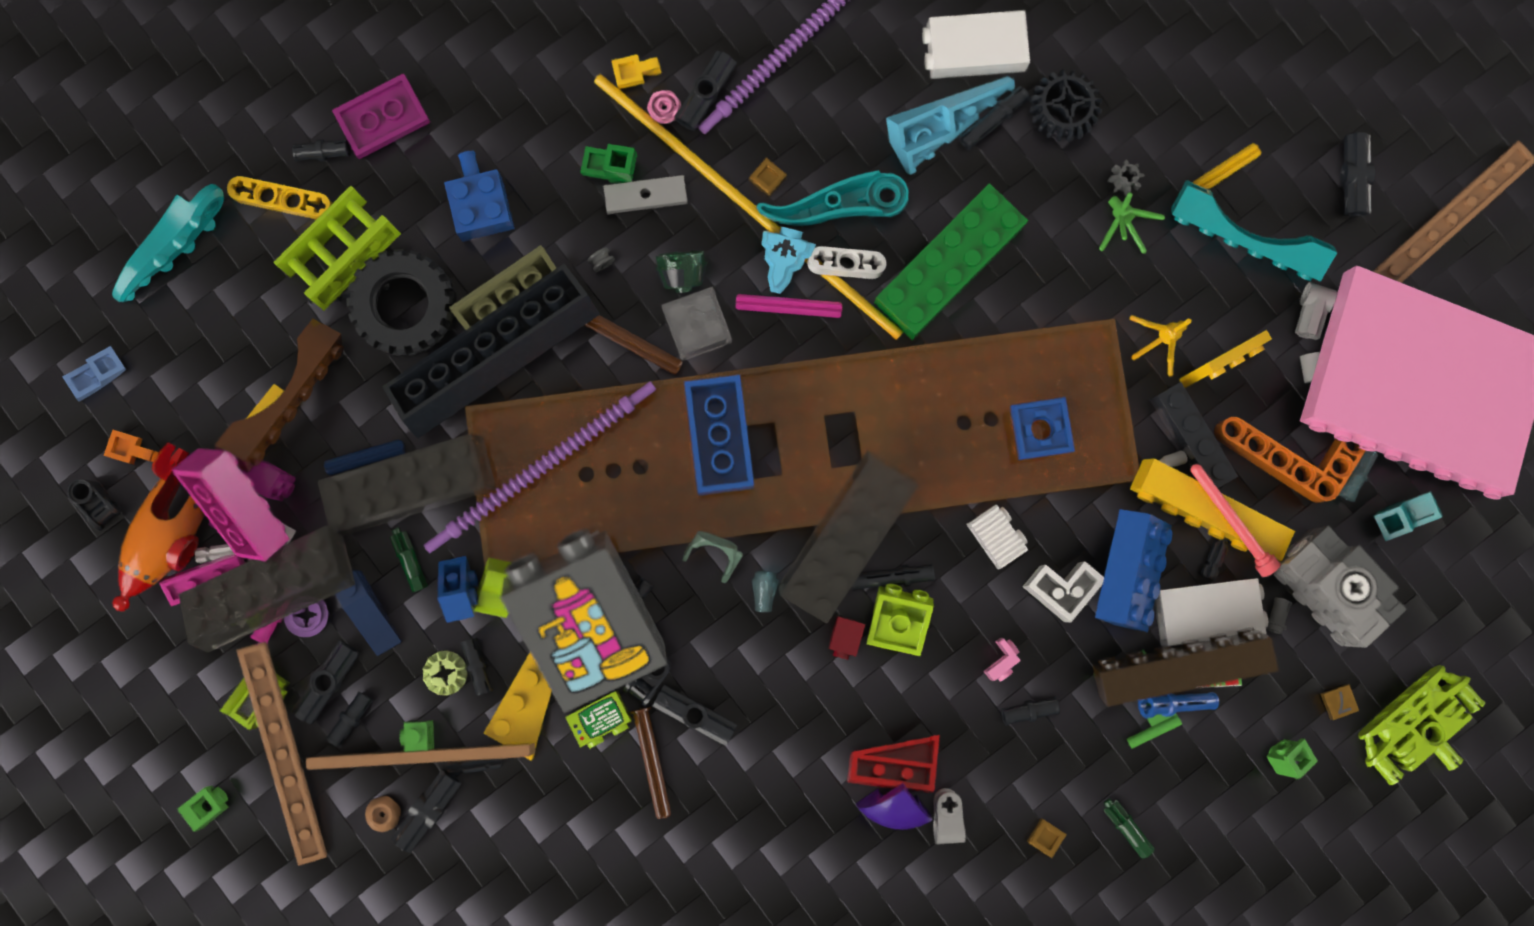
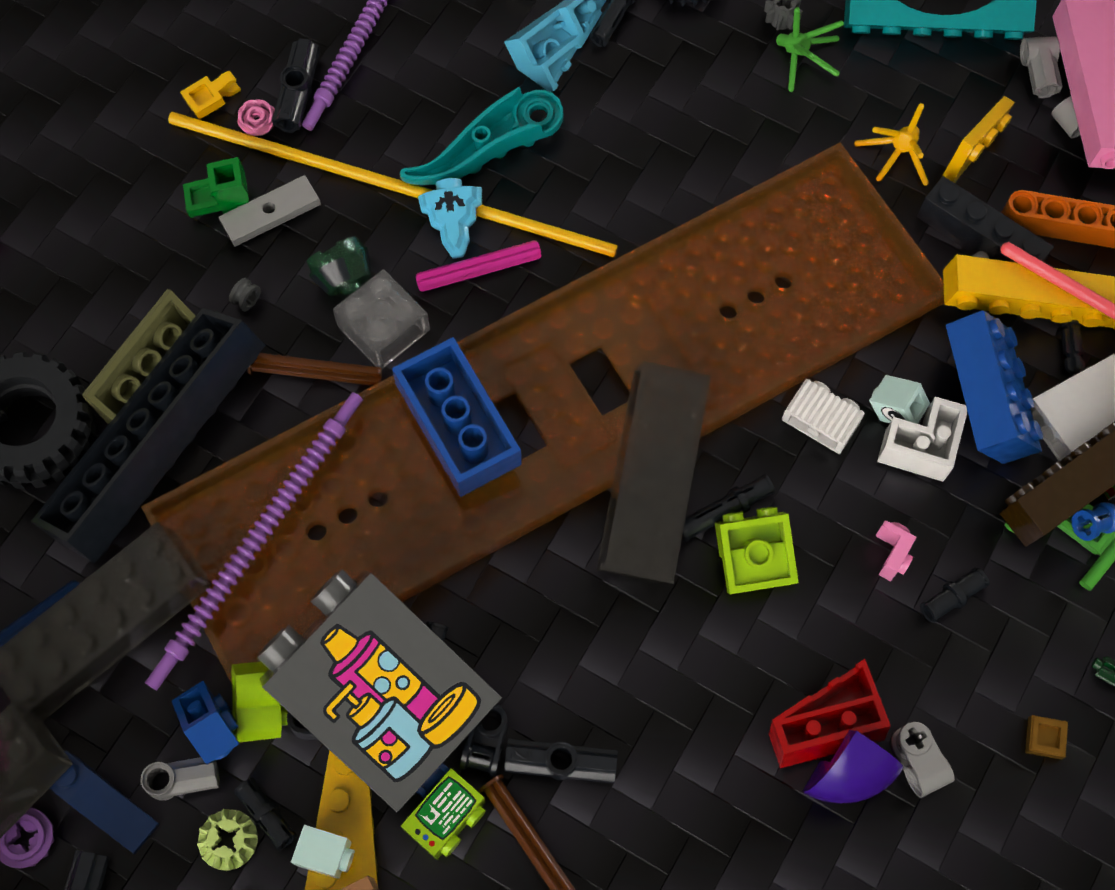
camera: 15 degrees left, 15 degrees down
dark green piece [390,527,428,593] -> none
blue brick [444,151,514,242] -> none
sand green helmet [682,531,743,583] -> none
pearl gold tile [749,158,787,197] -> none
clear light blue cone [752,571,779,612] -> none
white beam [807,247,886,279] -> none
dark red brick [828,617,865,660] -> none
green brick [874,183,1028,340] -> none
blue piece [1010,397,1075,460] -> none
none -> light grey piece [140,757,220,801]
none -> light aqua brick [291,825,355,879]
none -> light aqua brick [869,375,930,424]

